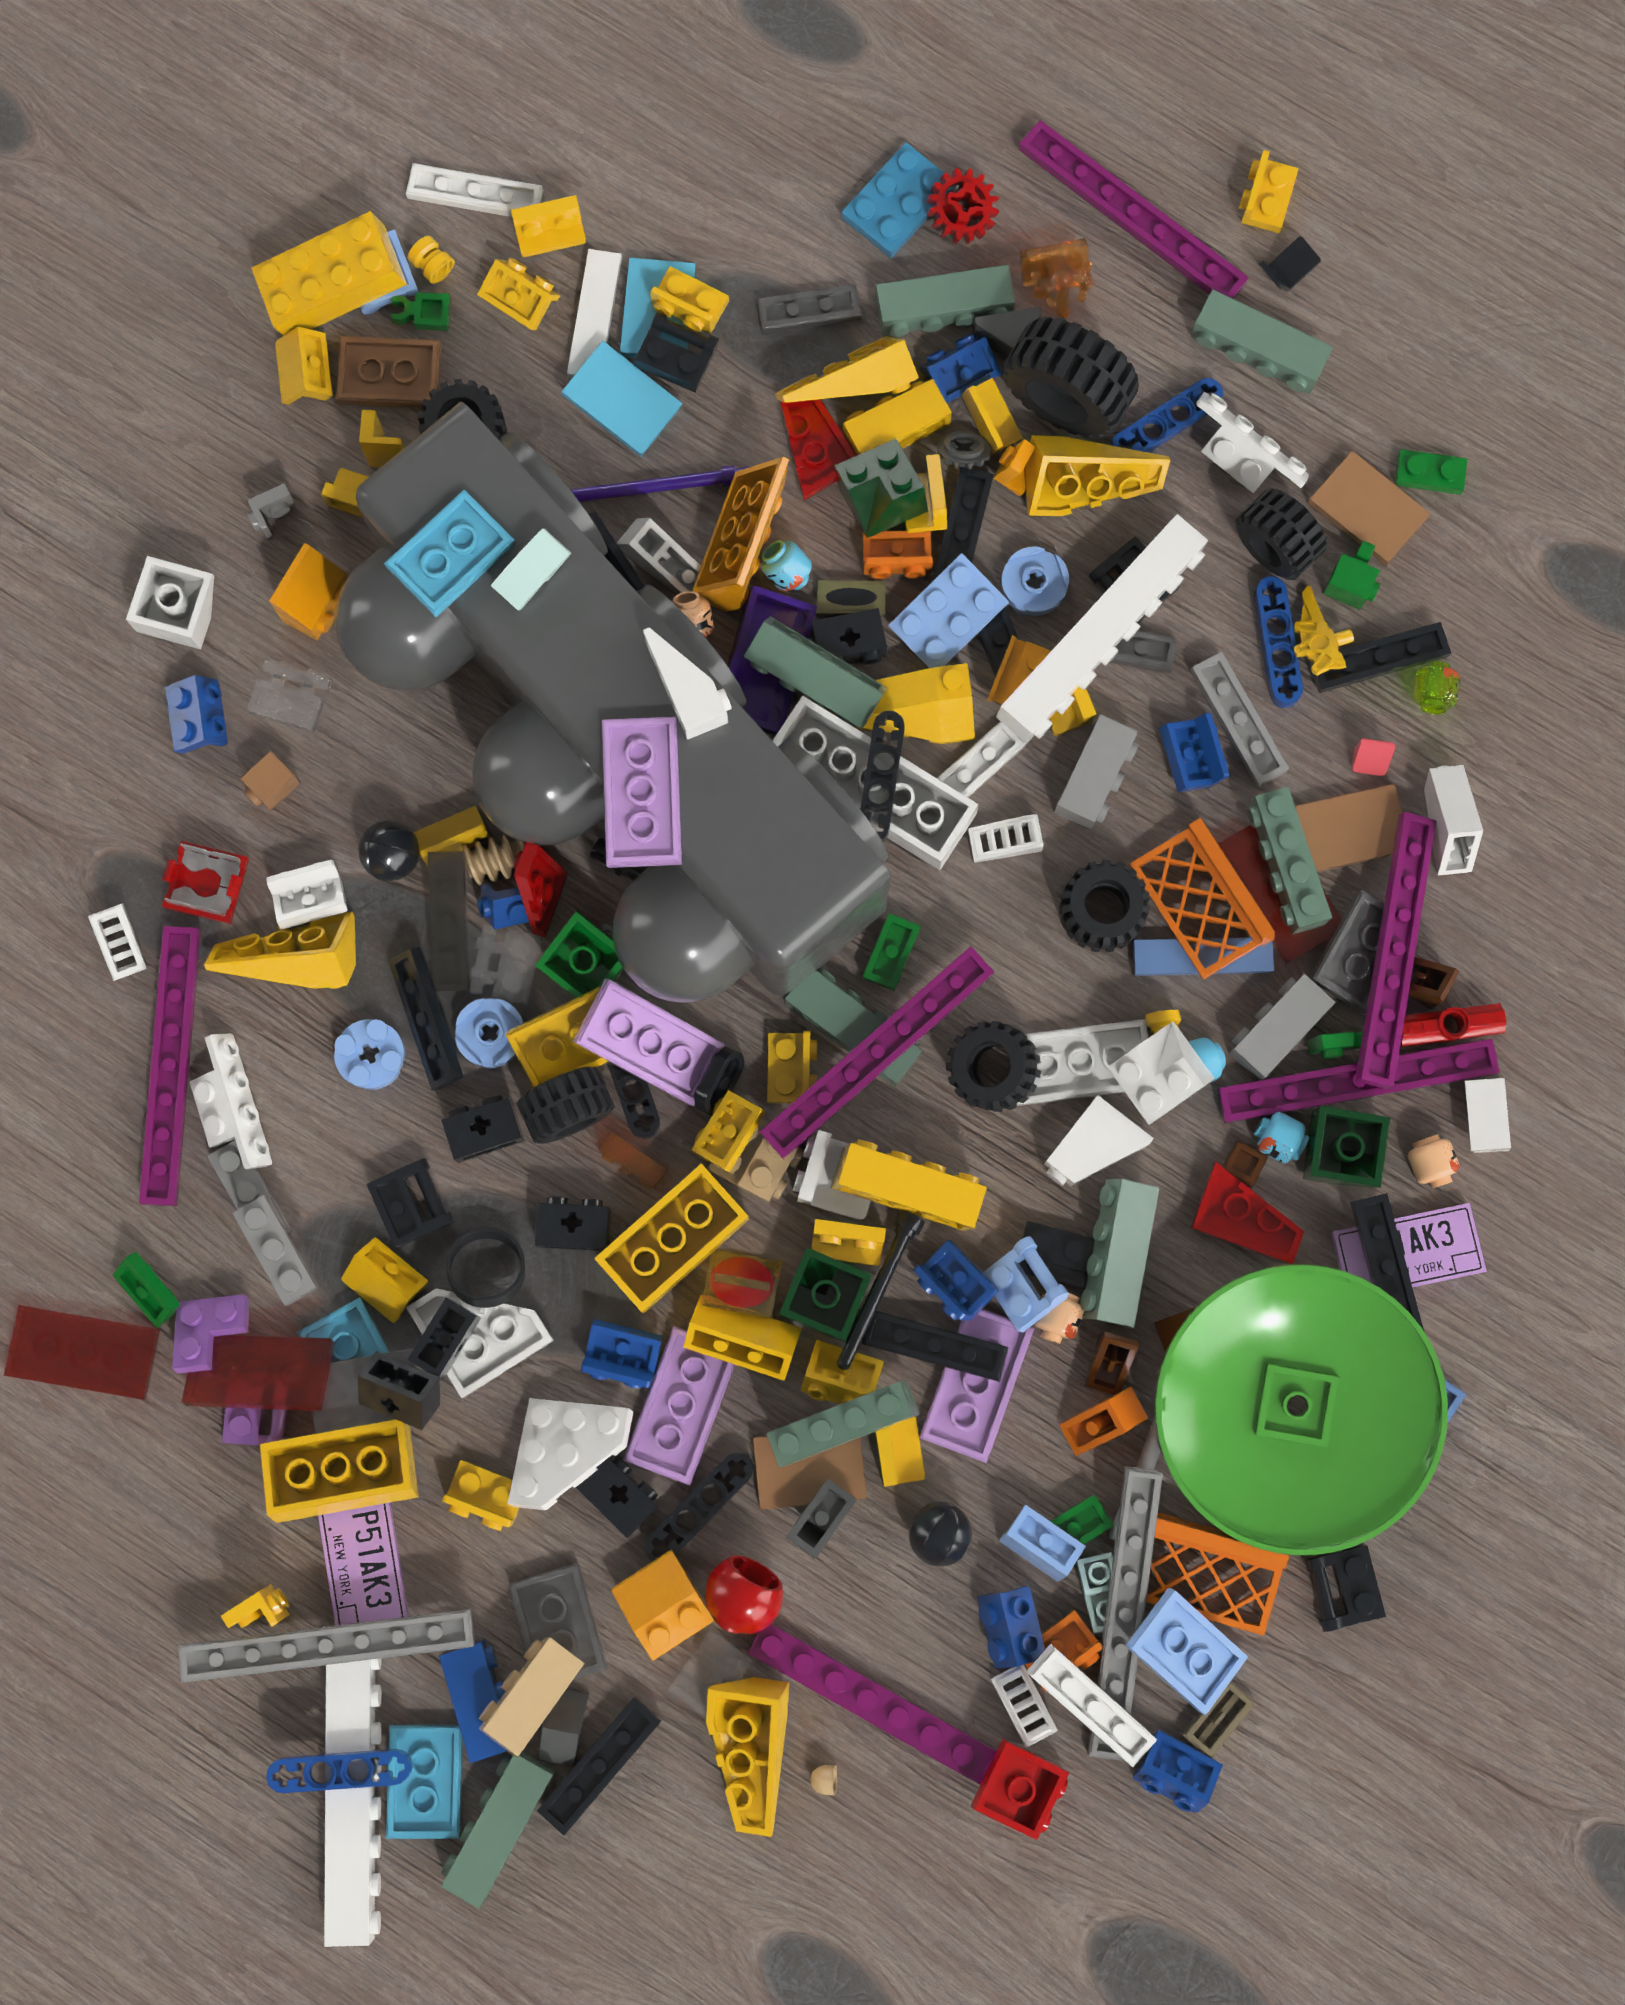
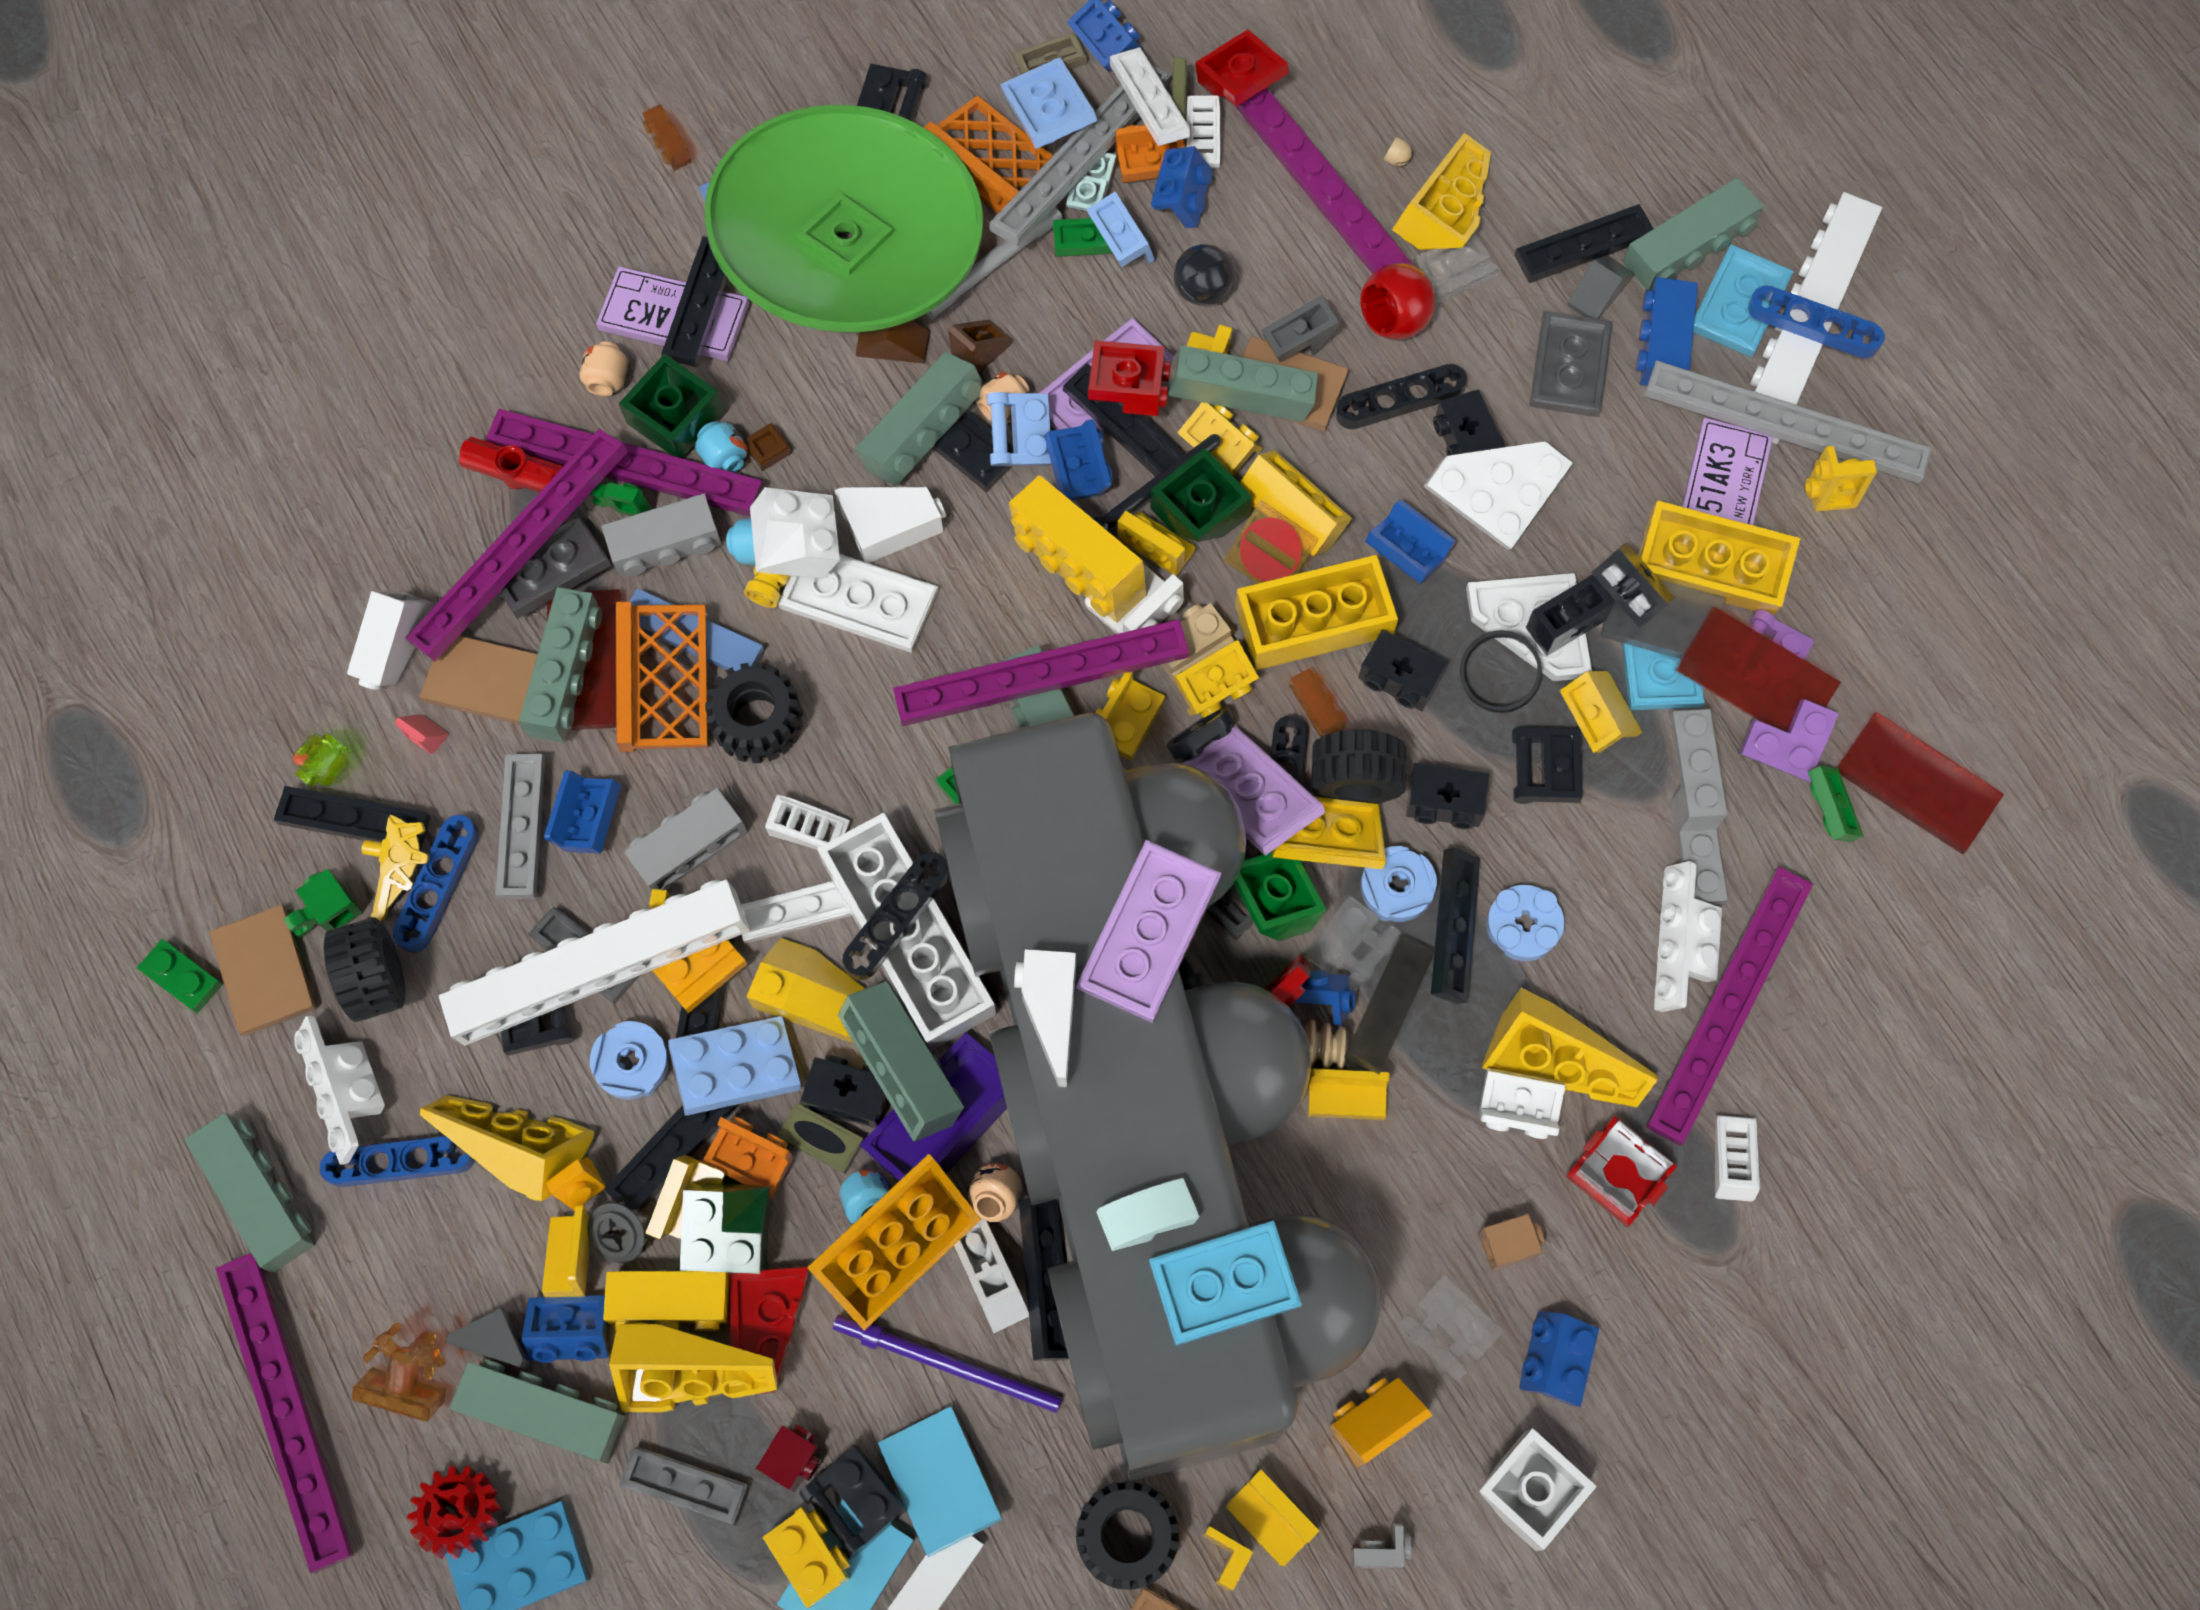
camera: 150 degrees left, 10 degrees down
black piece [358,820,420,881] -> none
yellow bracket [442,1460,520,1531] -> none
tan brick [479,1637,585,1757] -> none
light orange slope [611,1549,714,1661] -> none
lavender tile [623,1326,735,1485] -> none
black tyre [946,1021,1041,1112] -> none
black tyre [1003,317,1139,439] -> none
orange slope [1059,1386,1148,1456] -> none
red wing [1191,1161,1304,1264] -> none
yellow bracket [1239,150,1299,233] -> none
black bracket [1259,236,1321,292] -> none
reddish brown slope [1408,957,1459,1009] -> none
white hinge [1464,1078,1511,1153] -> none
none -> clear orange piece [642,104,692,171]
none -> dark red brick [755,1424,821,1492]
none -> red plate [1088,340,1170,416]
none -> olive tile [1172,58,1187,119]

